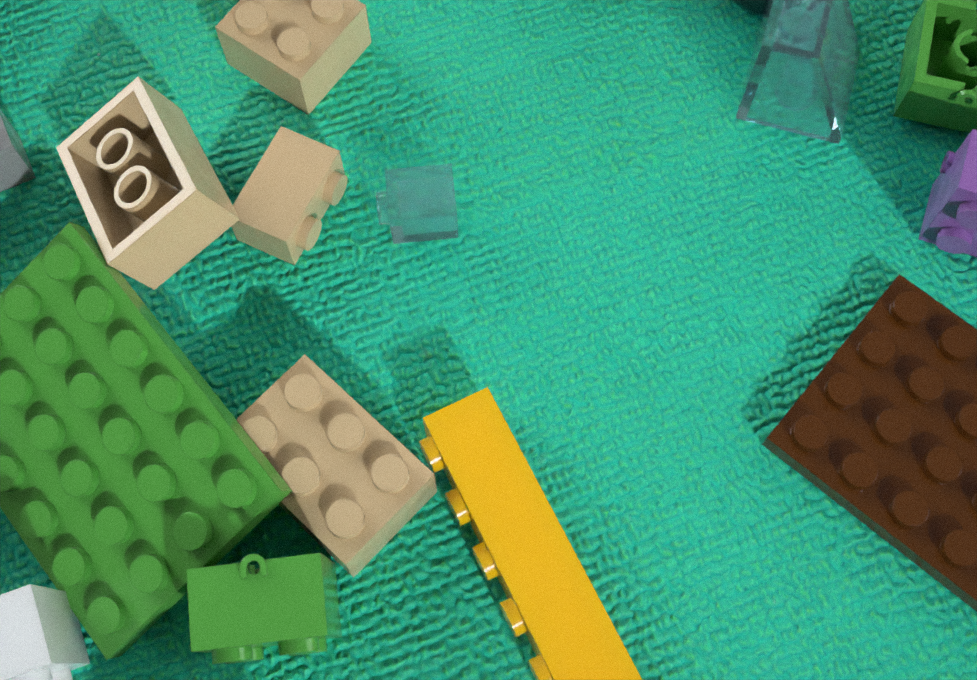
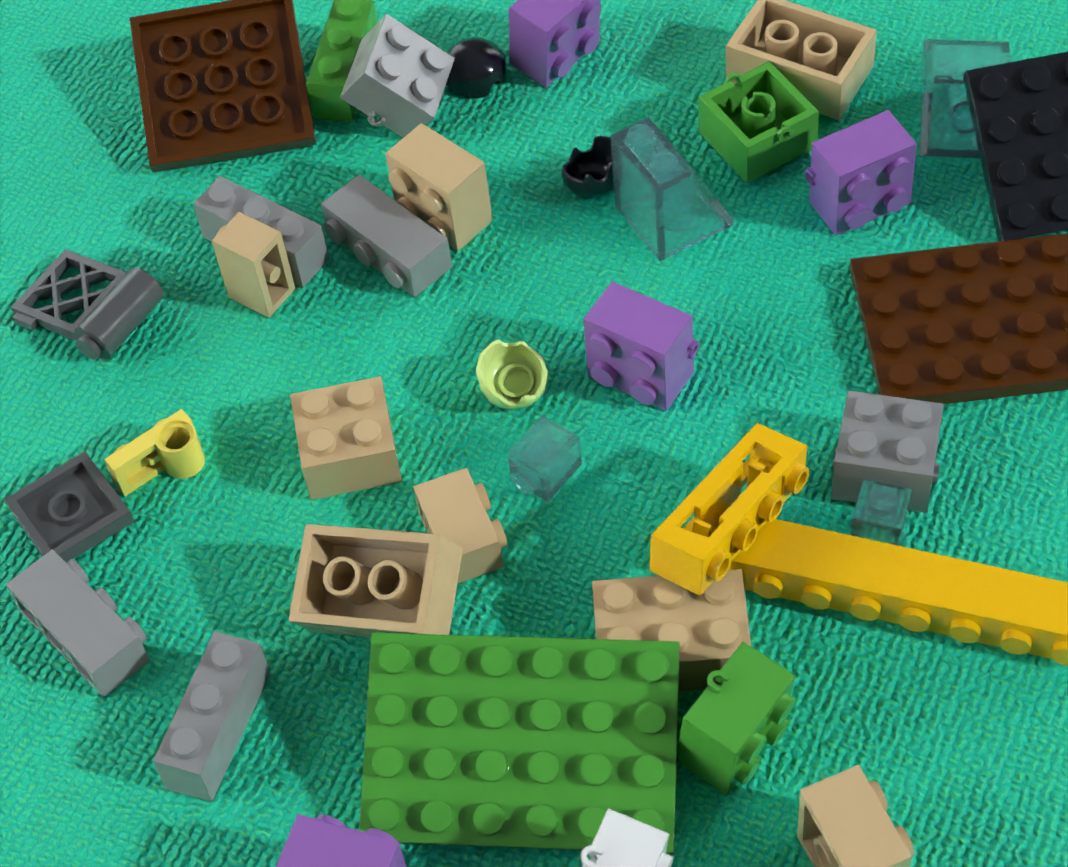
camera: 40 degrees left, 15 degrees down
none -> yellowish green hair [476,340,548,410]
none -> medium lavender brick [583,281,700,411]
none -> yellow brick [649,423,809,596]
none -> light grey brick [831,391,944,513]
none -> clear light blue brick [851,479,912,546]

